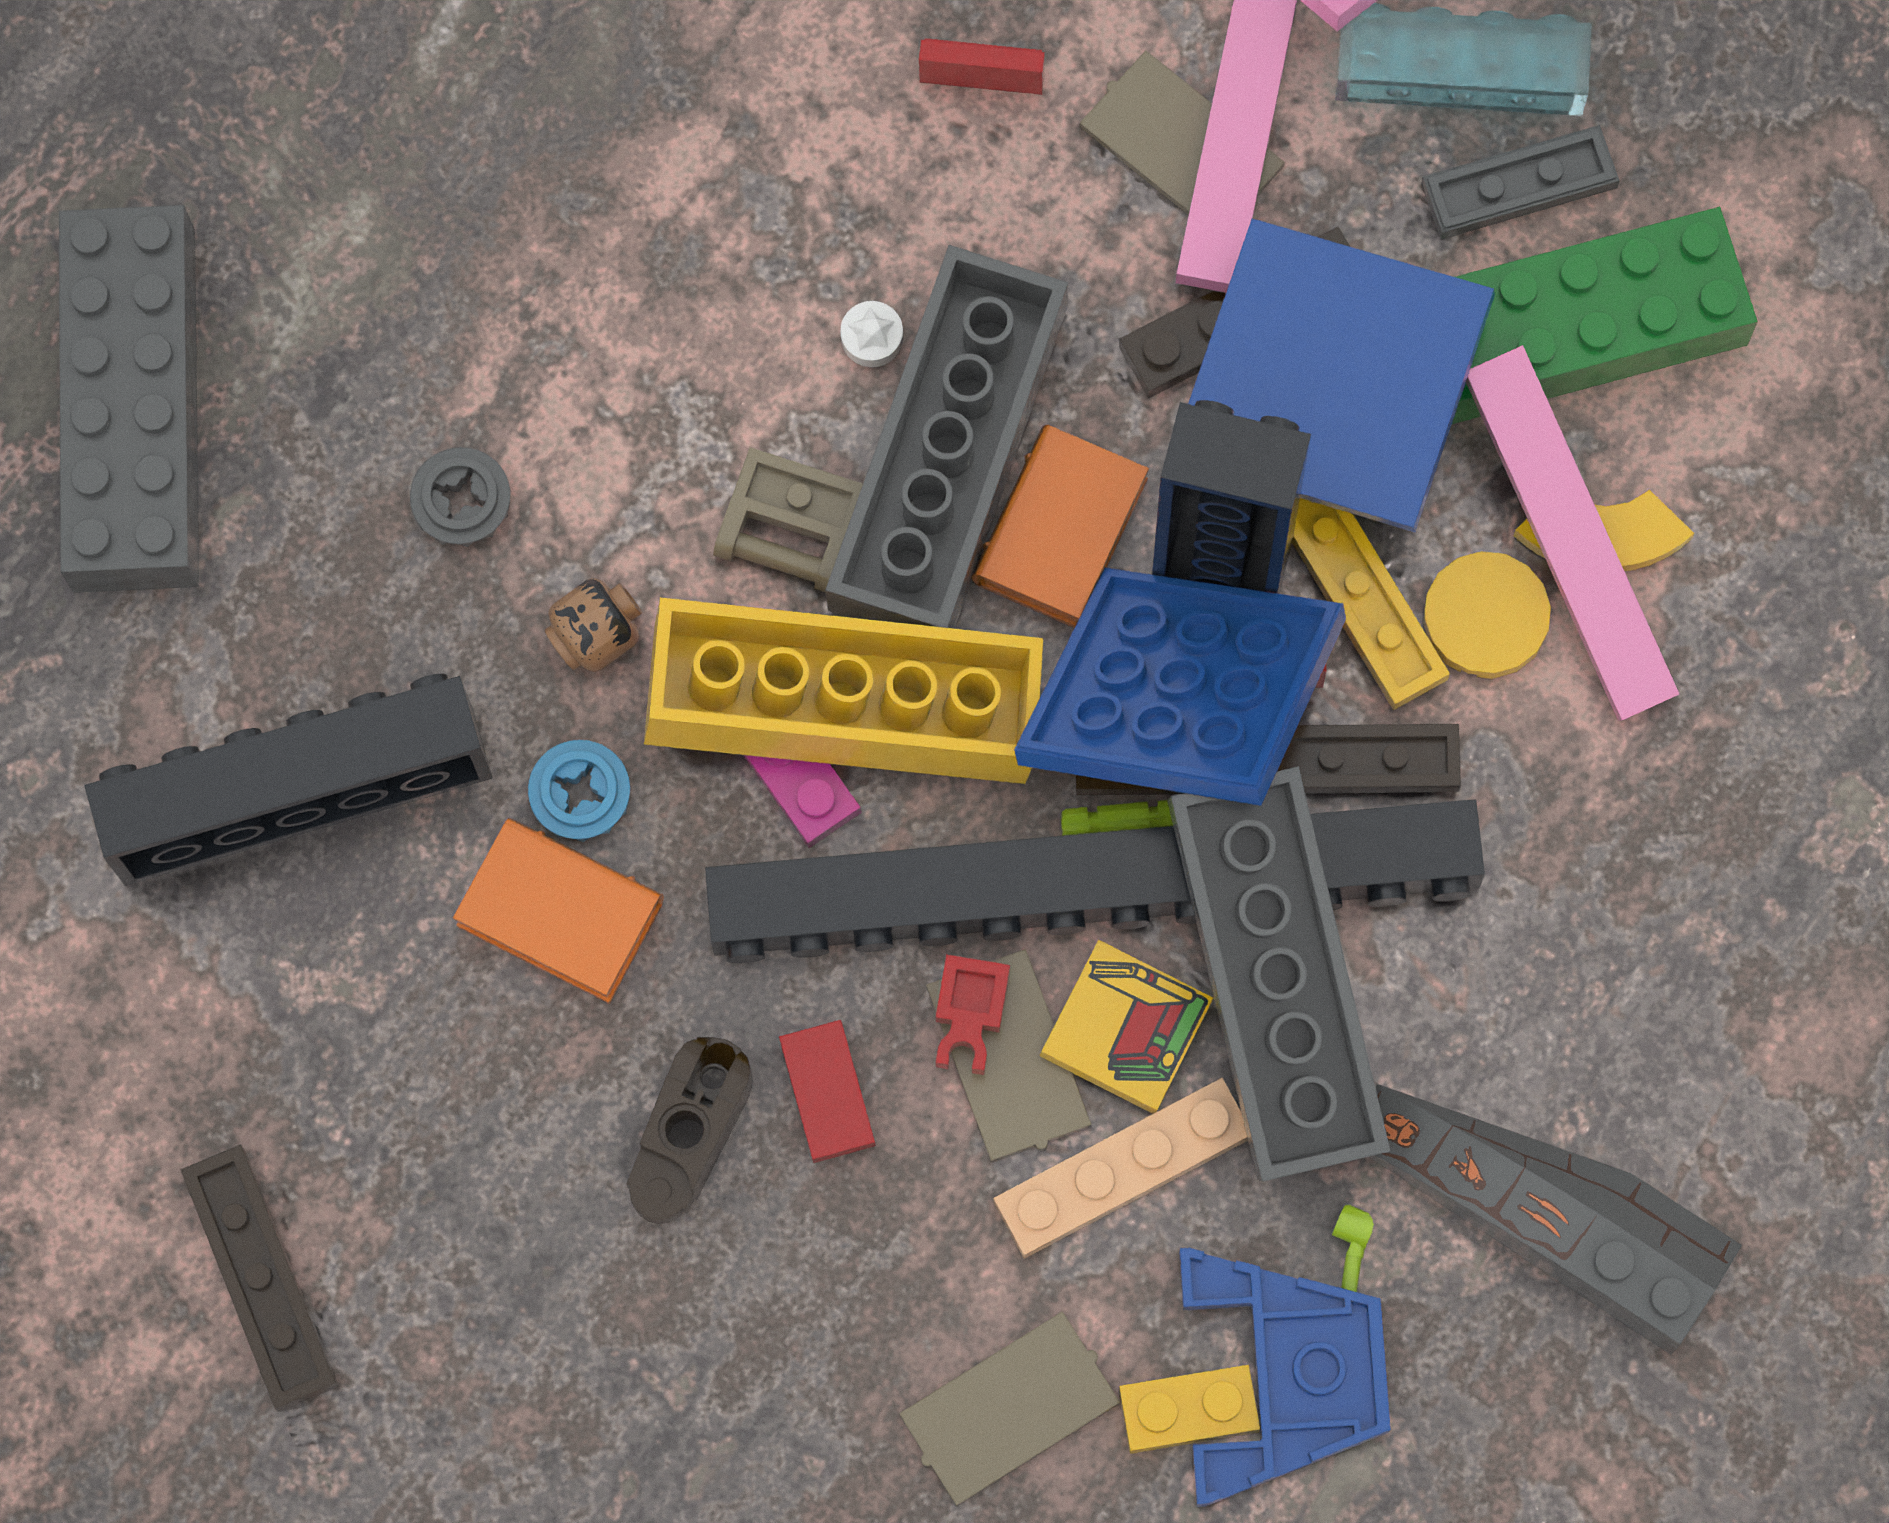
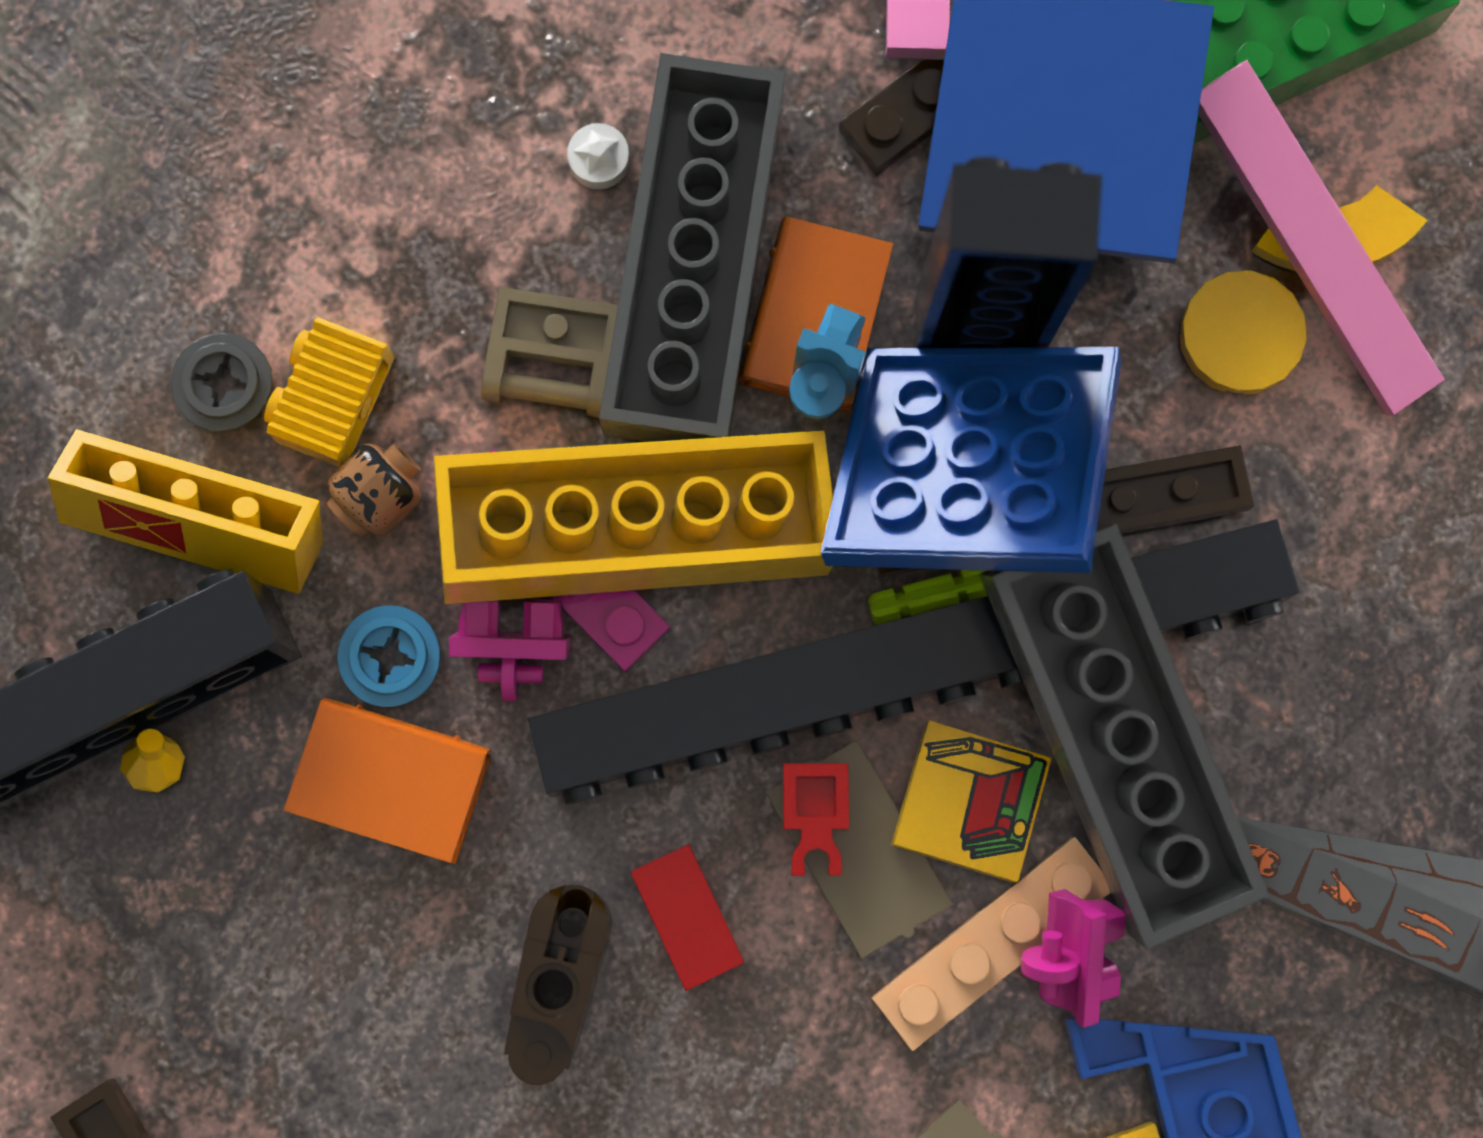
camera: 15 degrees left, 5 degrees up
yellow plate [1292,498,1450,710] -> none
lime hand [1332,1204,1374,1292] -> none
none -> yellow brick [48,429,323,594]
none -> yellow rock [120,729,185,793]
none -> yellow brick [264,317,395,468]
none -> dark pink hips [449,599,572,702]
none -> dark azure hips [789,304,866,419]
none -> dark pink hips [1021,889,1126,1028]

